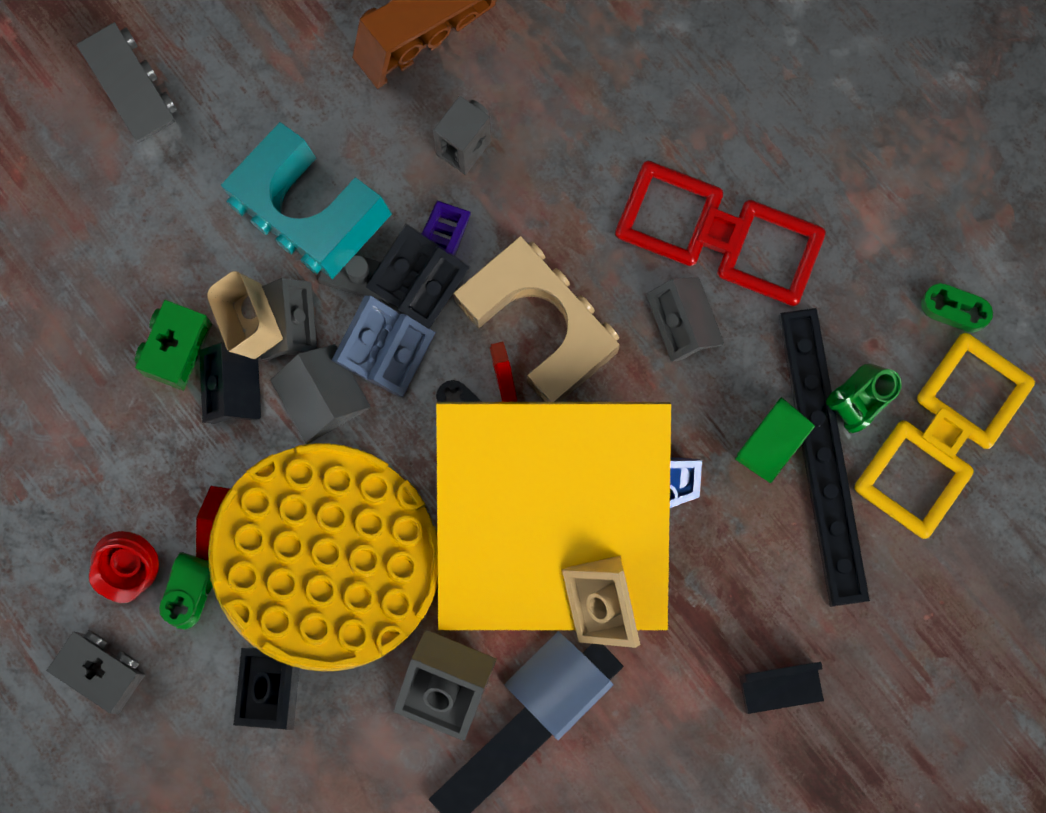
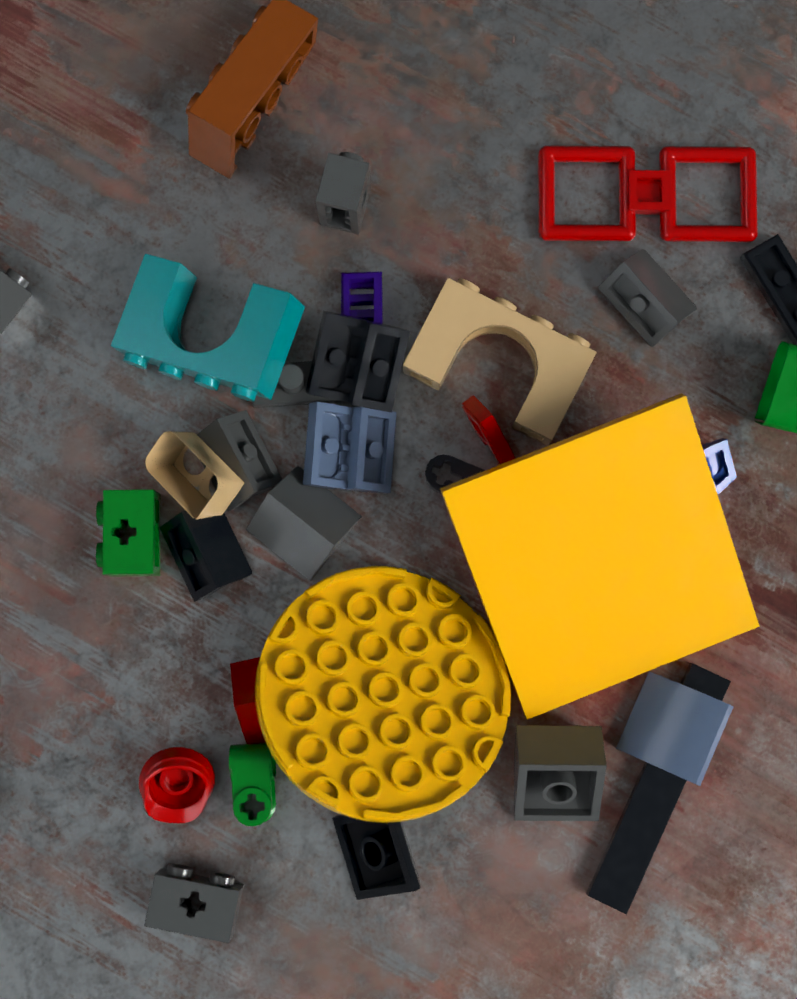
camera: 20 degrees left, 5 degrees up
tan slope [562,556,640,648] -> none

